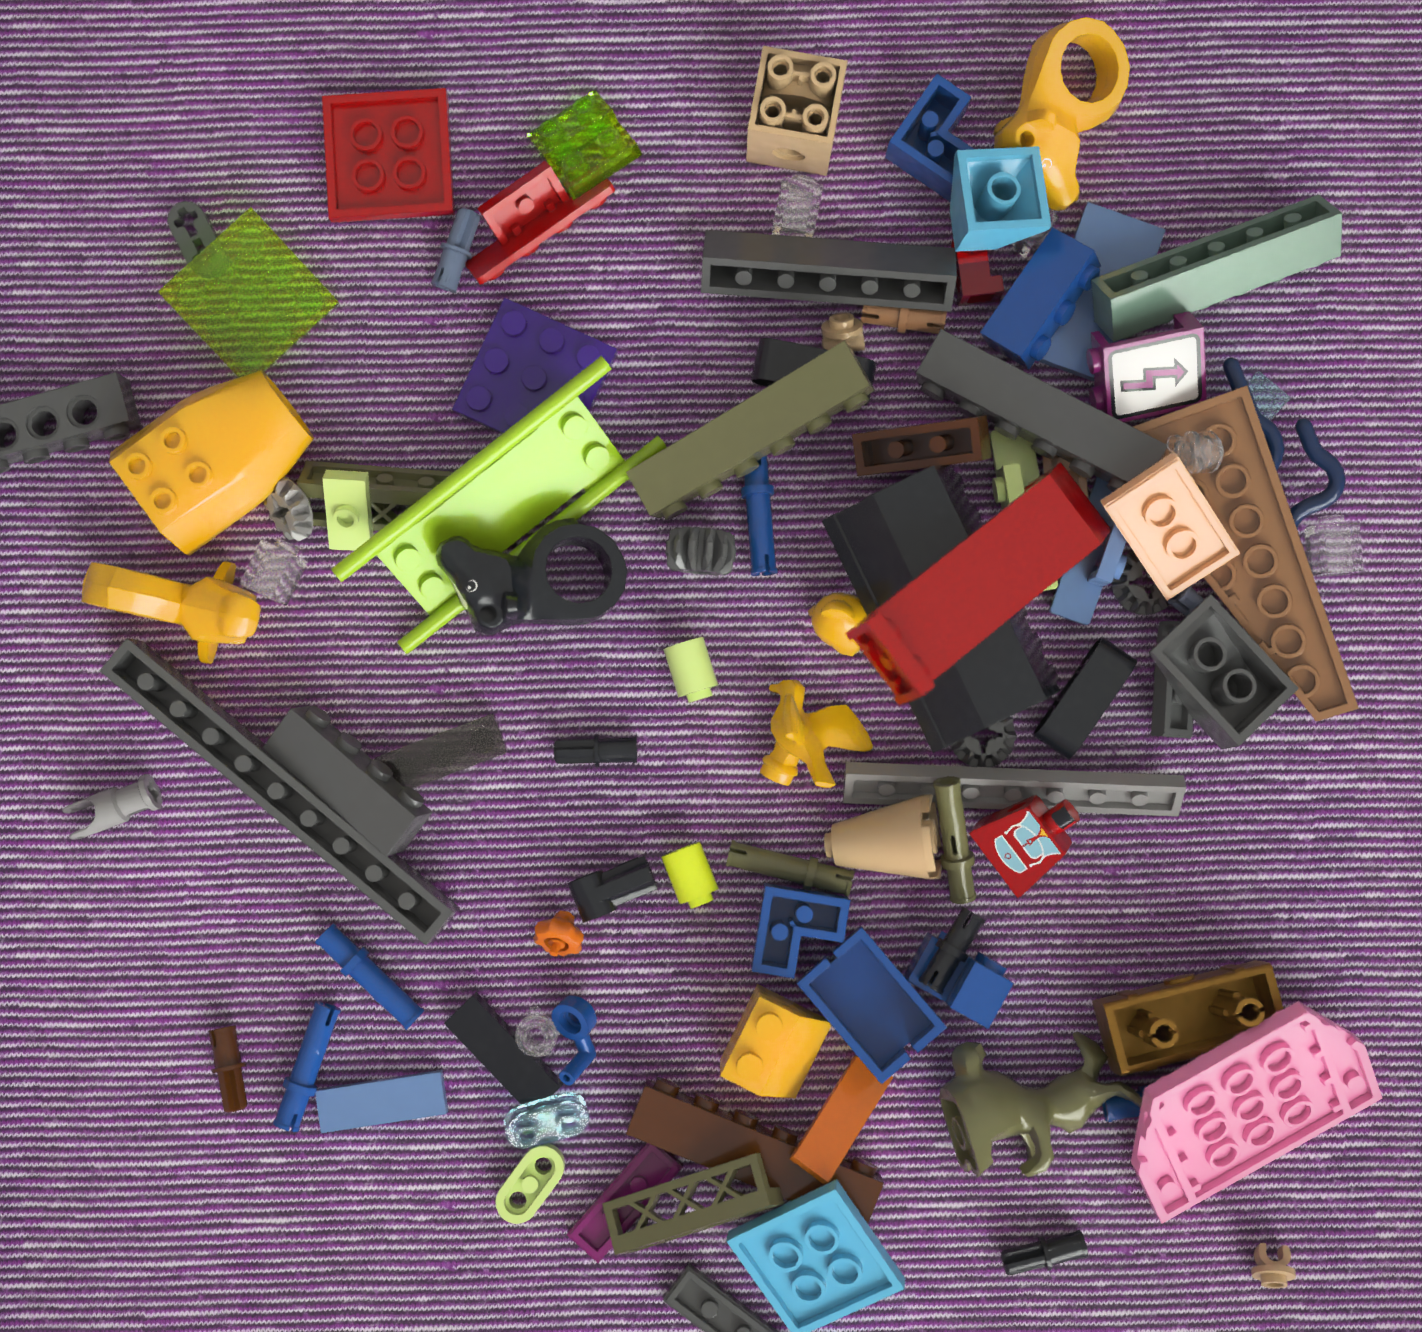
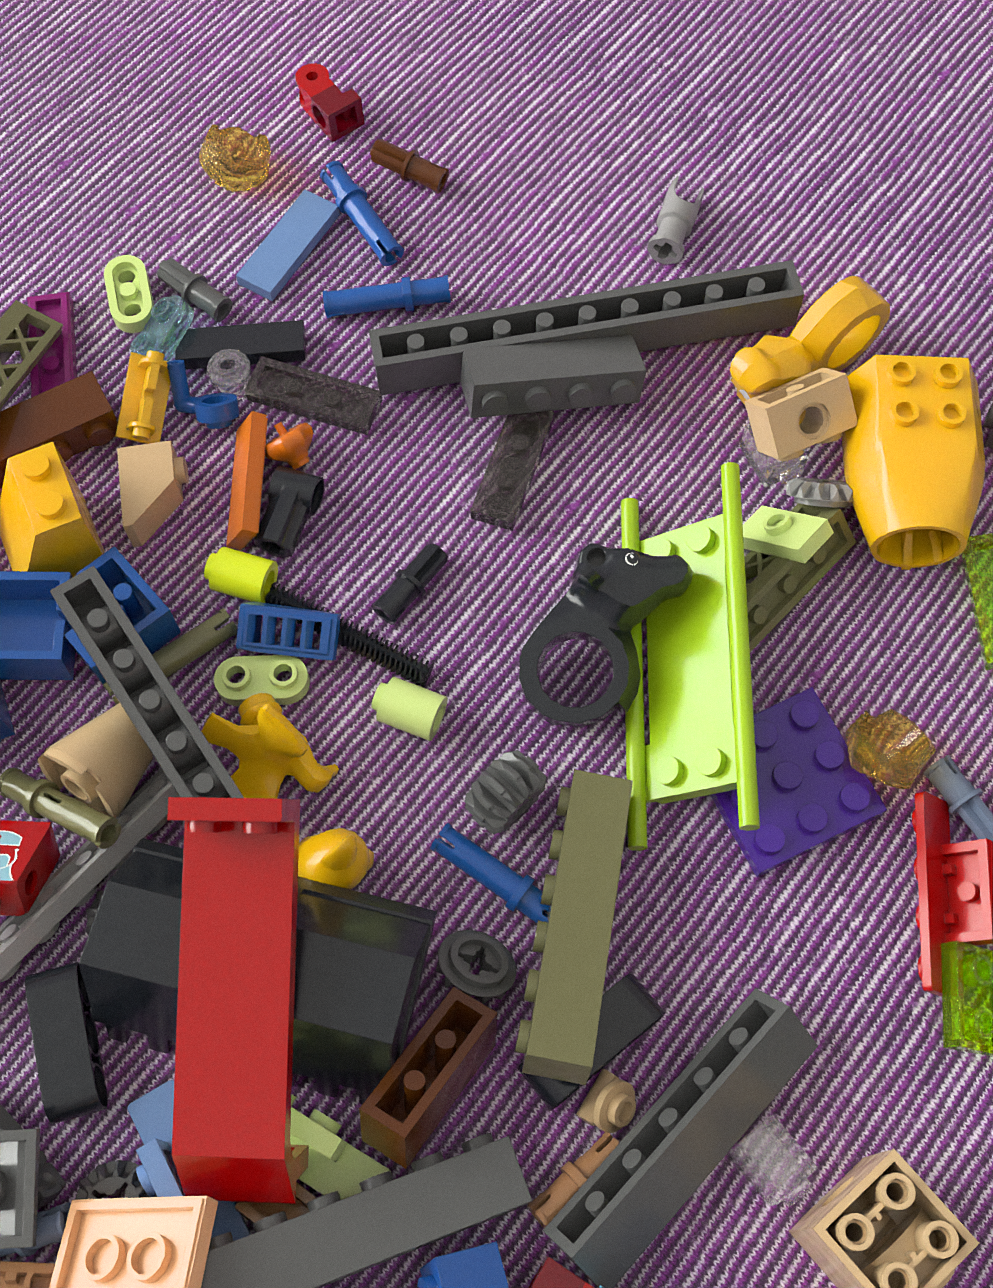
camera: 125 degrees right, 20 degrees down
none -> dark grey brick [50,566,244,798]
none -> yellow hinge [115,350,170,444]
none -> tan slope [117,440,189,547]
none -> dark grey axle [157,258,233,322]
none -> clear yellow hair [199,124,271,192]
none -> yellowish green plate [214,655,310,706]
none -> orange tile [226,411,268,550]
none -> blue slope [236,601,341,661]
none -> clear smoke plate [244,356,383,435]
none -> black axle [265,582,434,688]
none -> dark red leg [295,63,365,142]
none -> dark grey gear [436,930,516,1004]
none -> tan brick [744,367,858,461]
none -> clear yellow hair [845,709,936,789]

